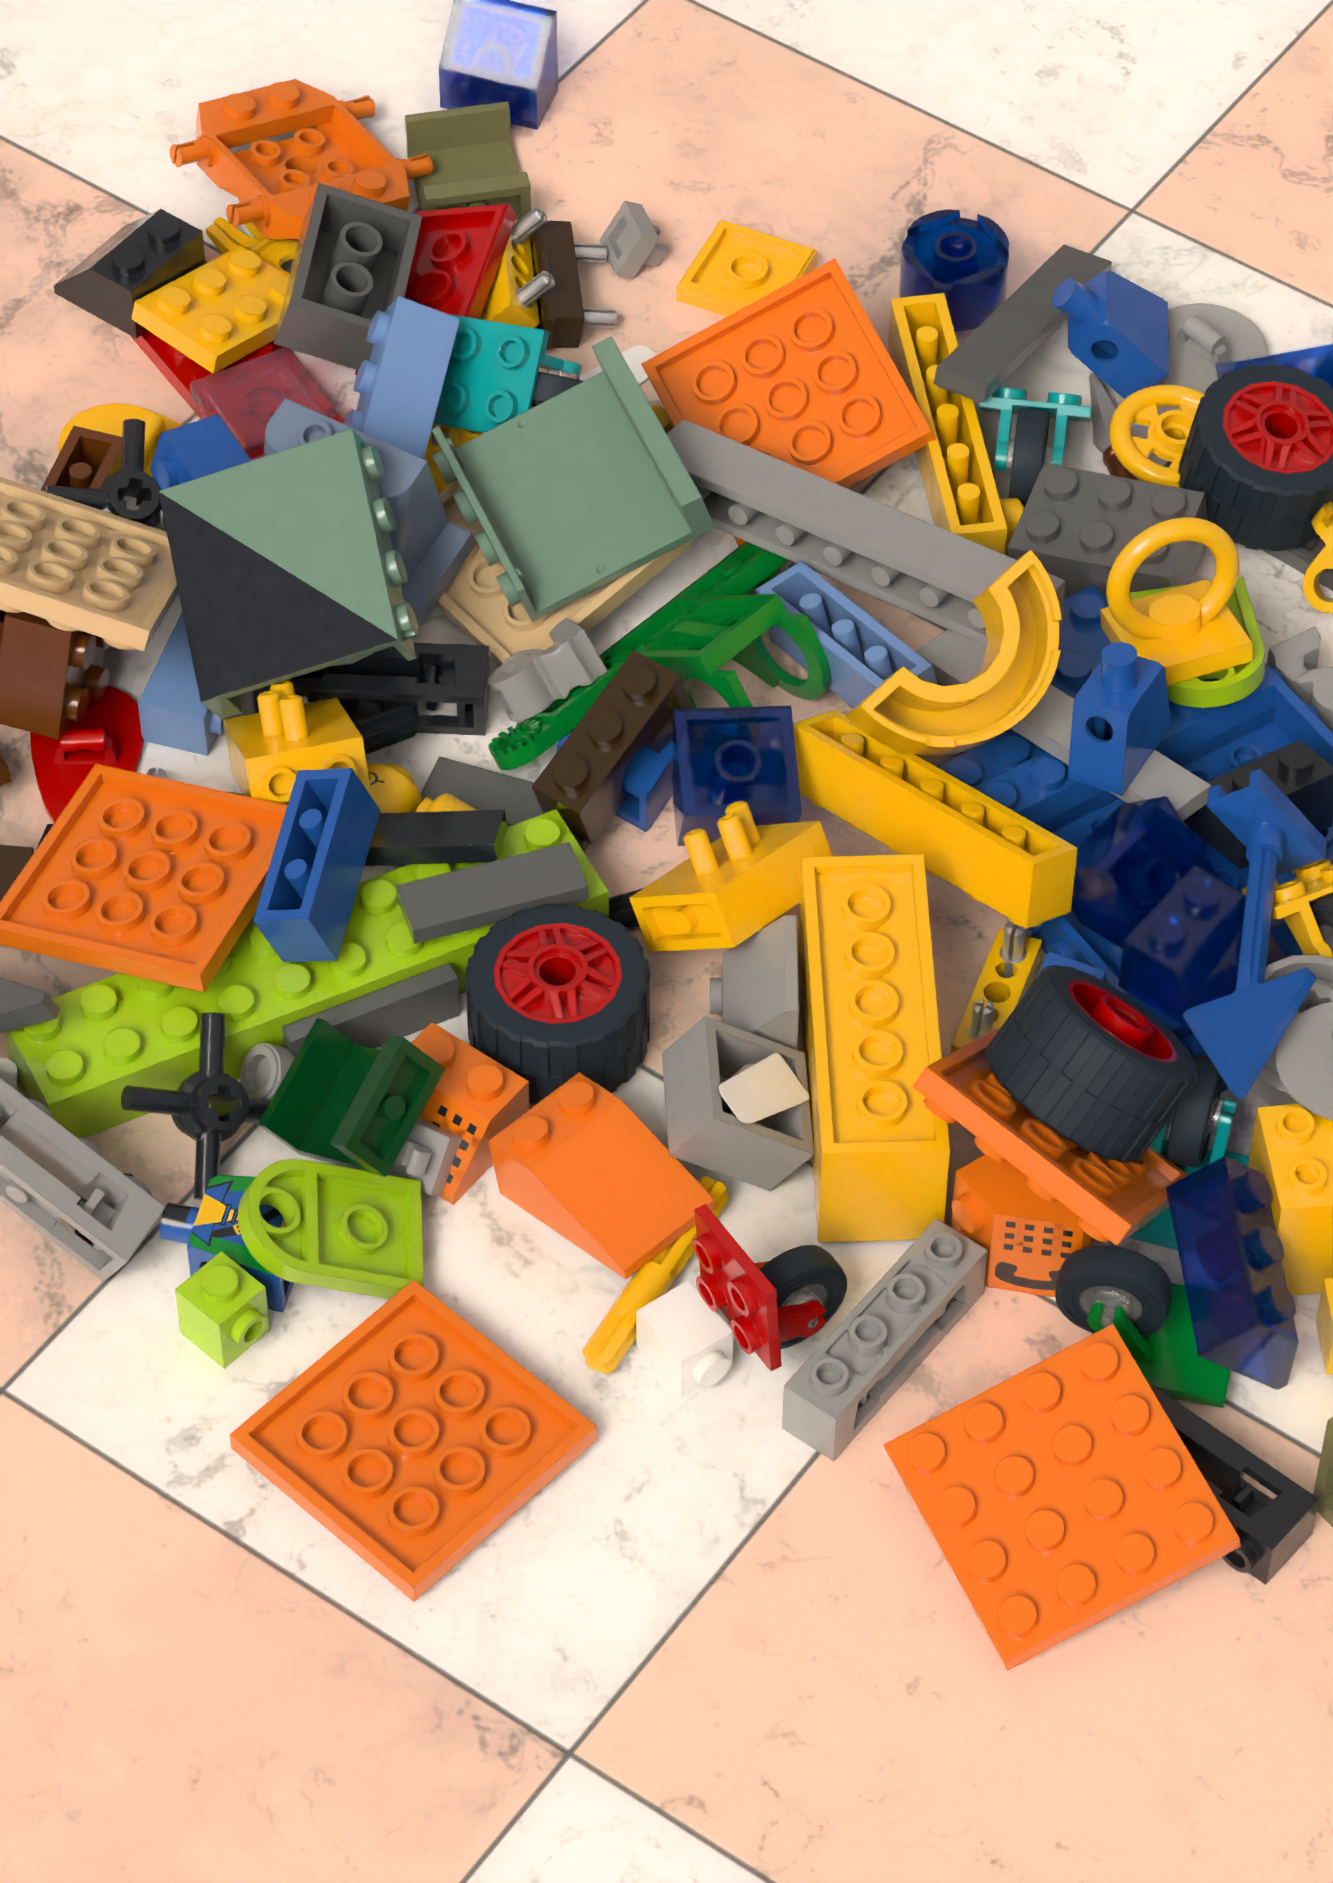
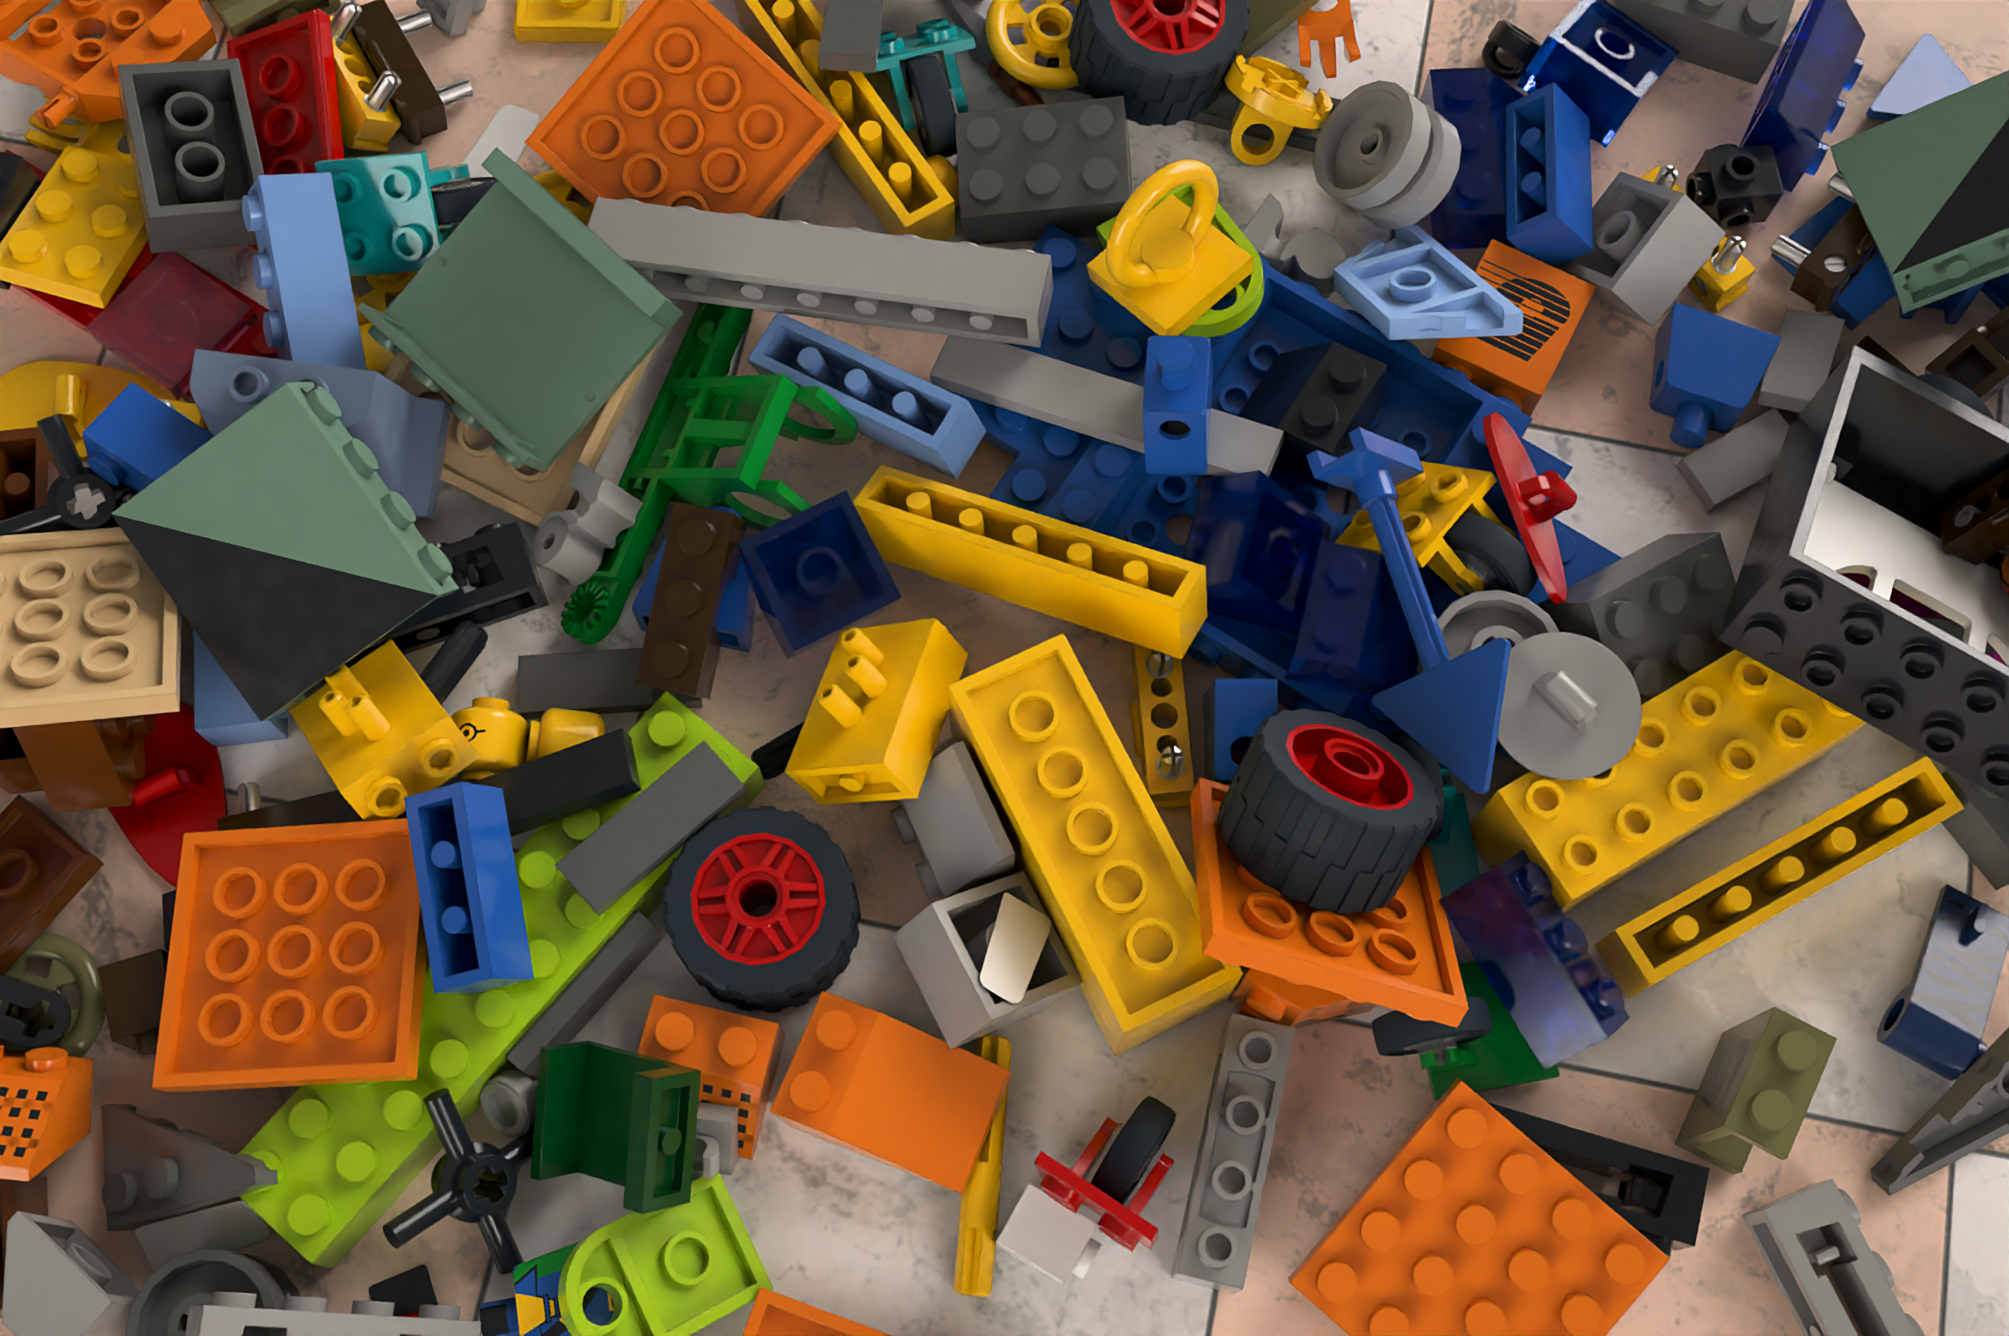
camera: 25 degrees left, 20 degrees up
yellow brick [846,550,1062,756] -> none

